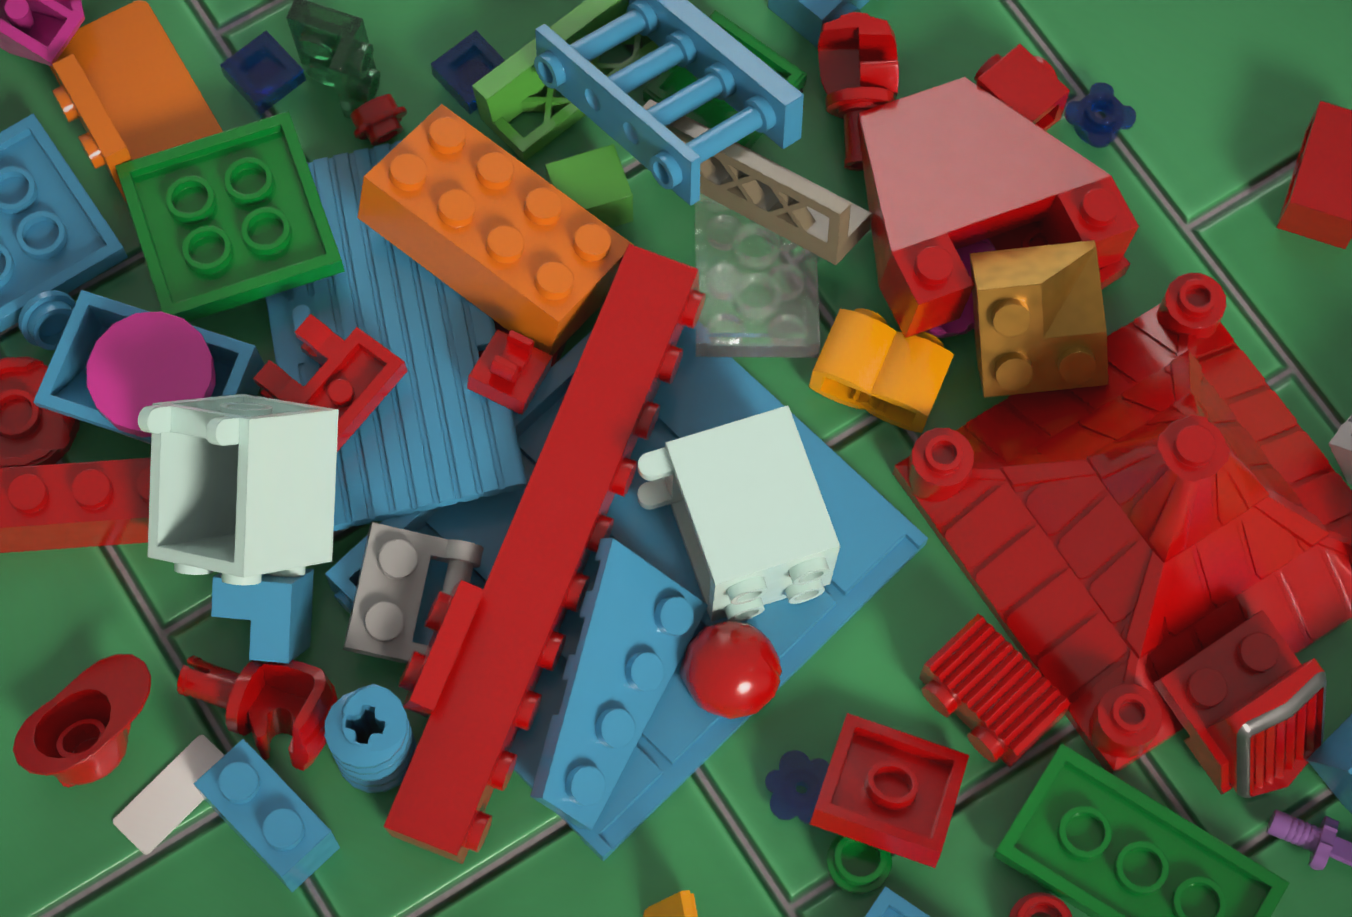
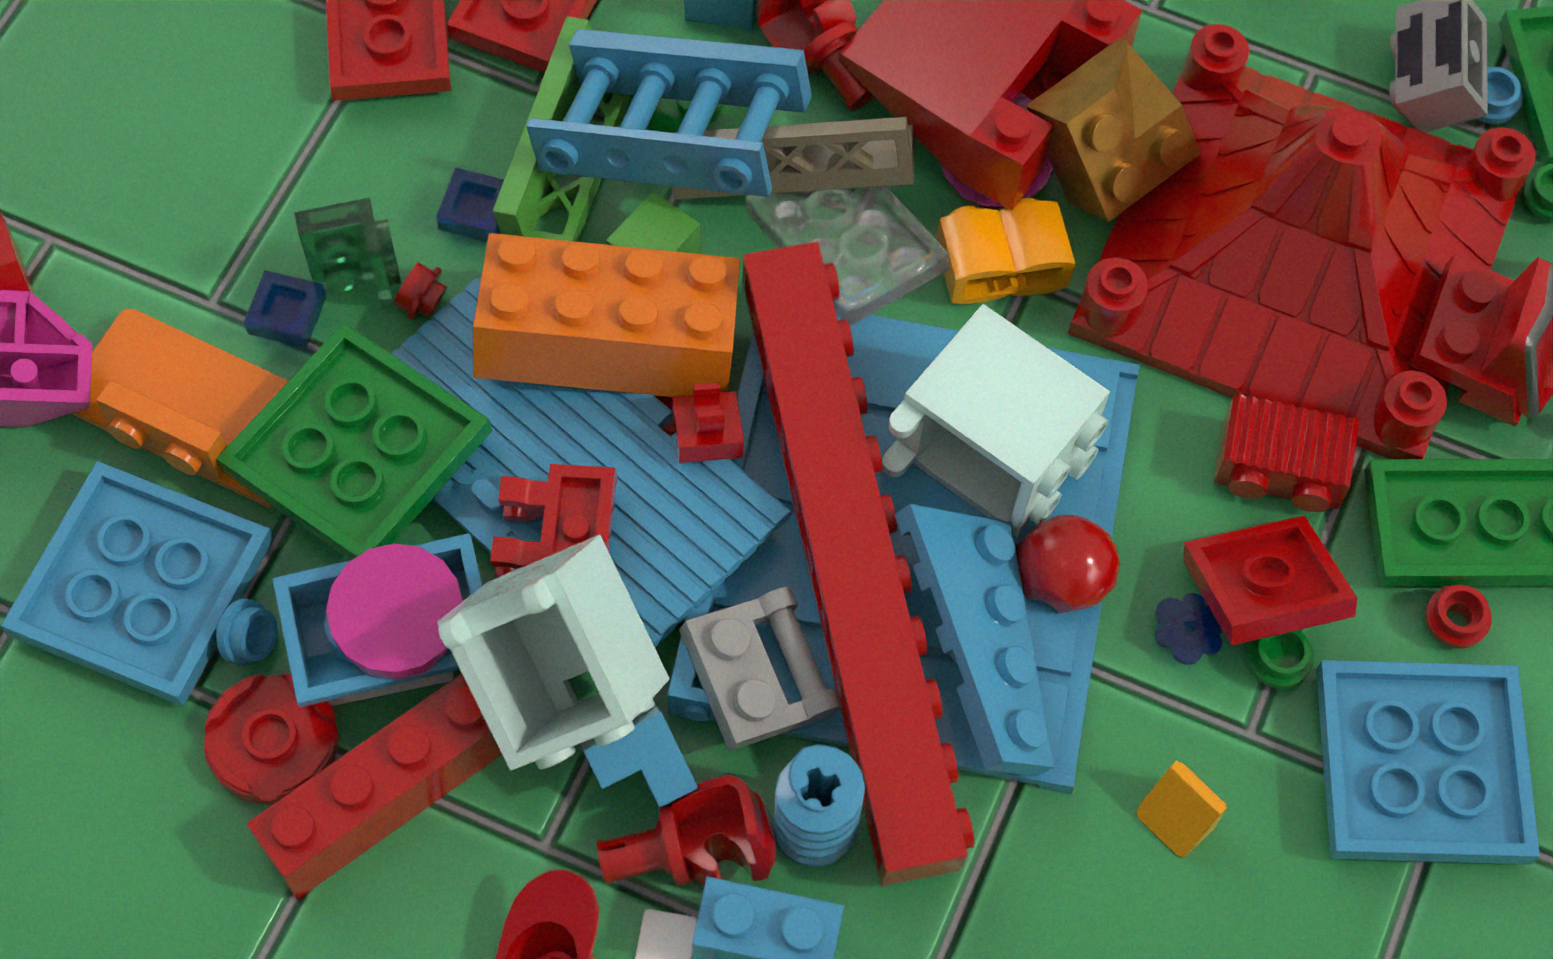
camera: 35 degrees left, 5 degrees down
red plate [398,580,485,717] -> none

